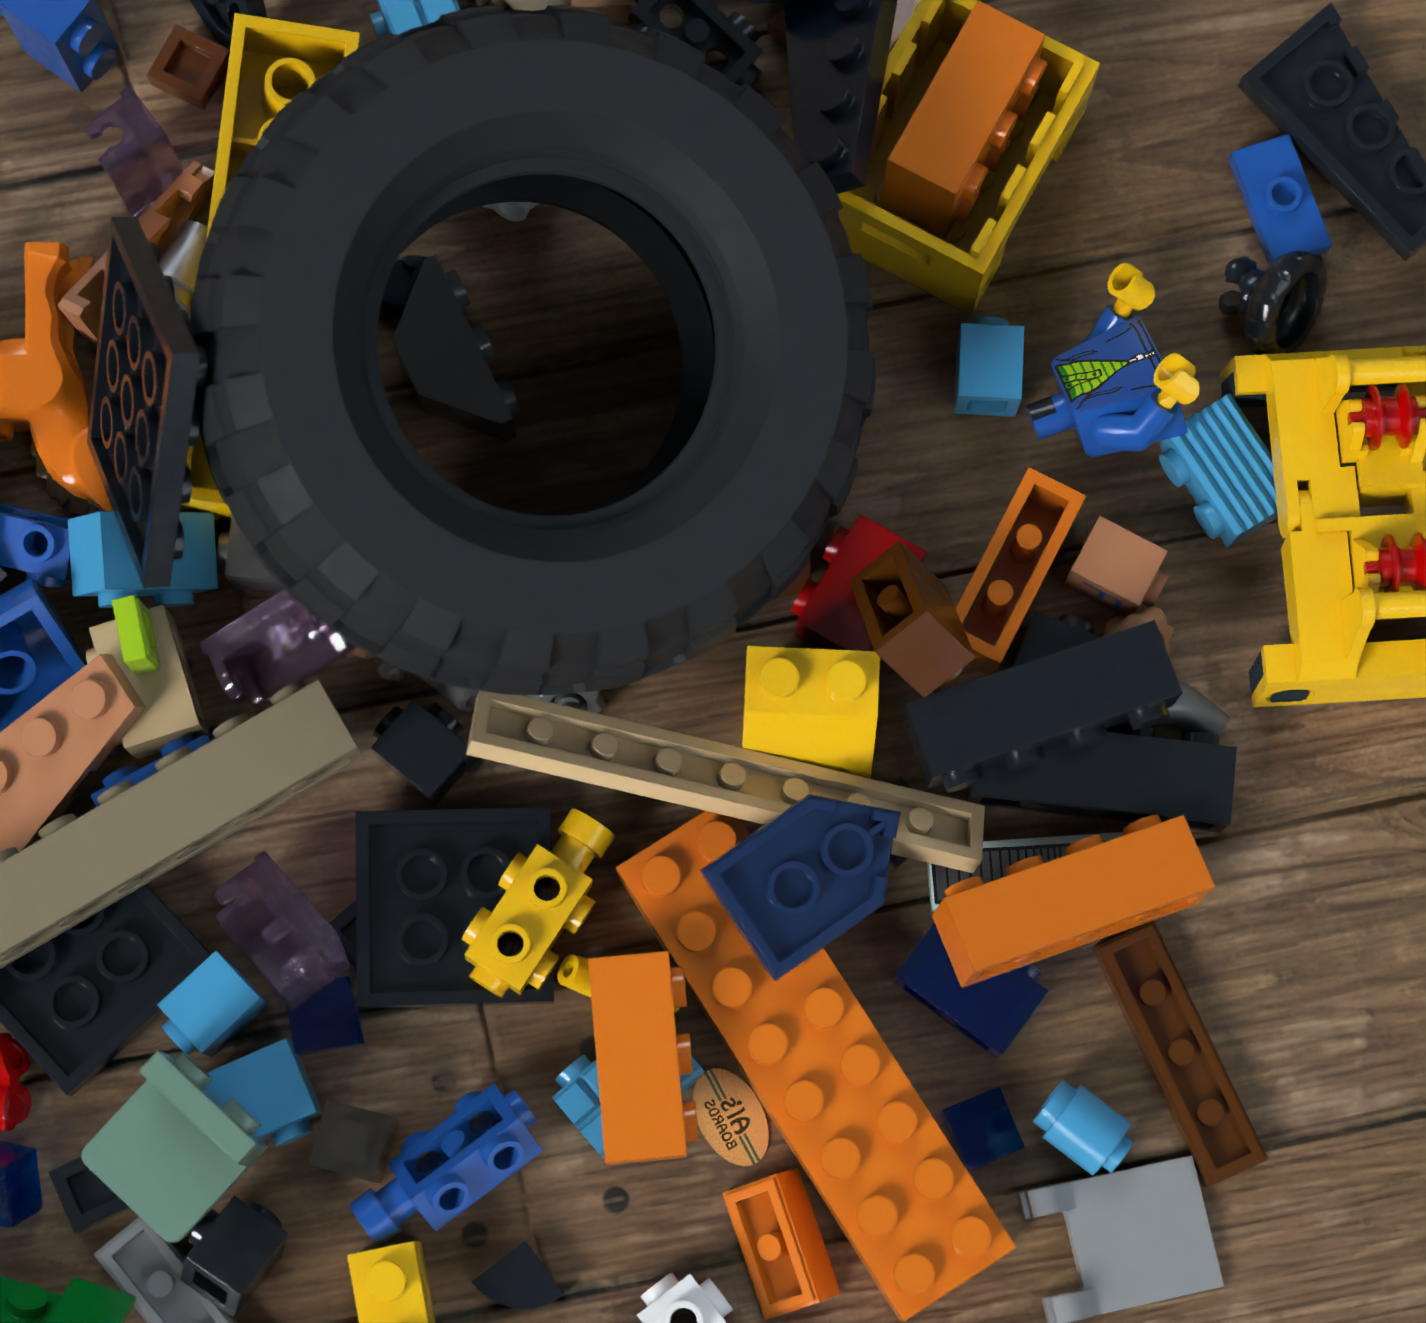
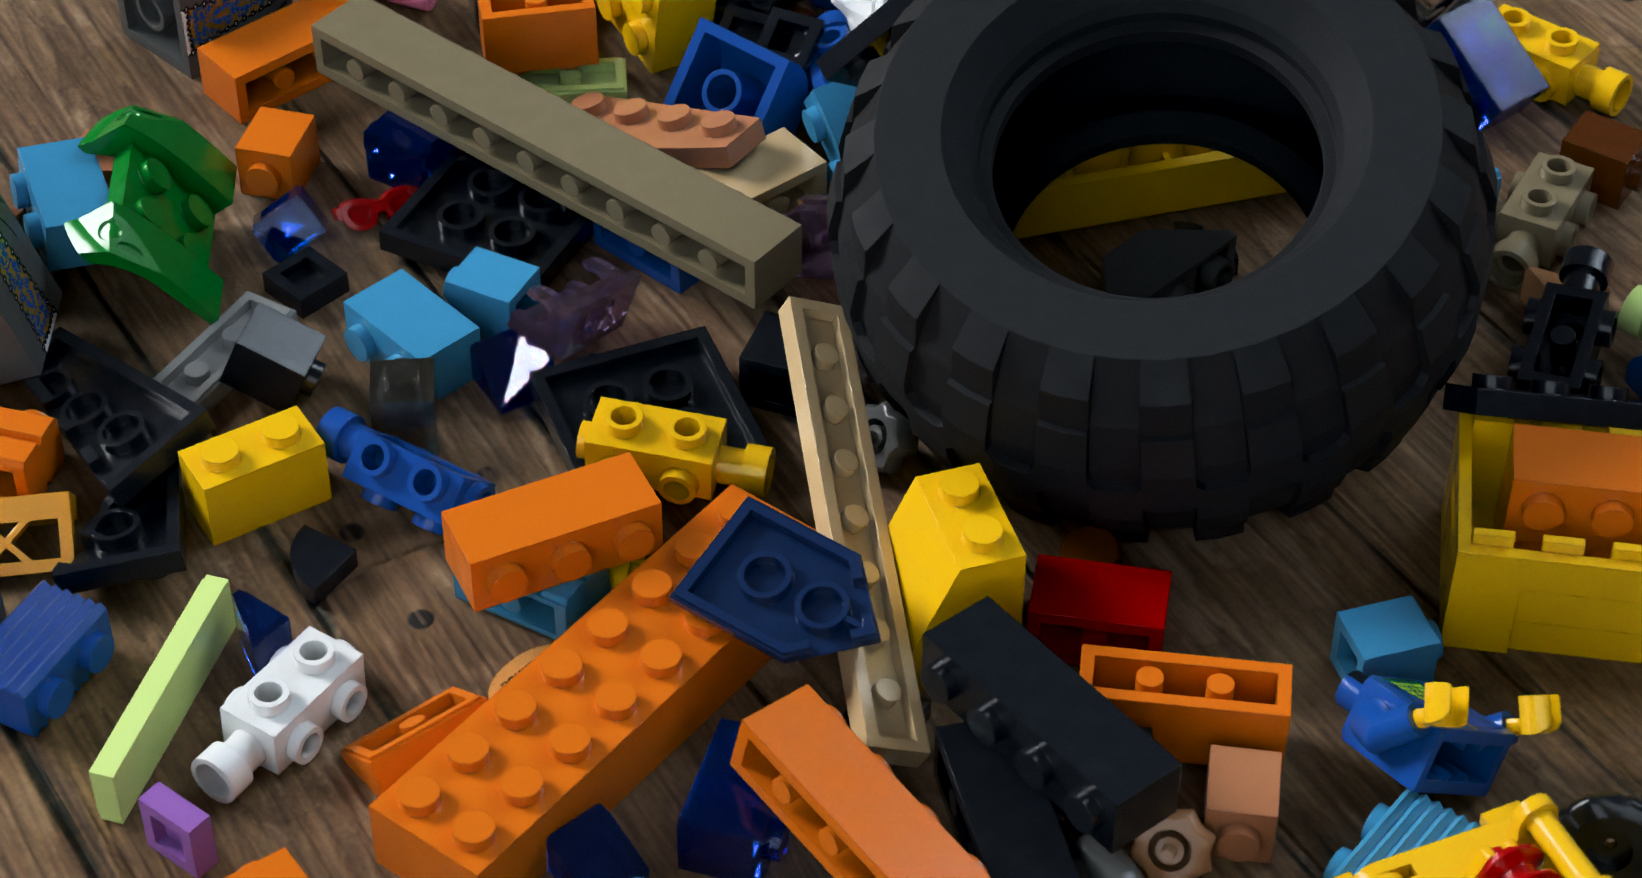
camera: 70 degrees right, 35 degrees down
sand green bracket [81,1051,268,1242] -> none
lime tile [112,595,160,676] -> none
reddish brown brick [849,541,975,698] -> none

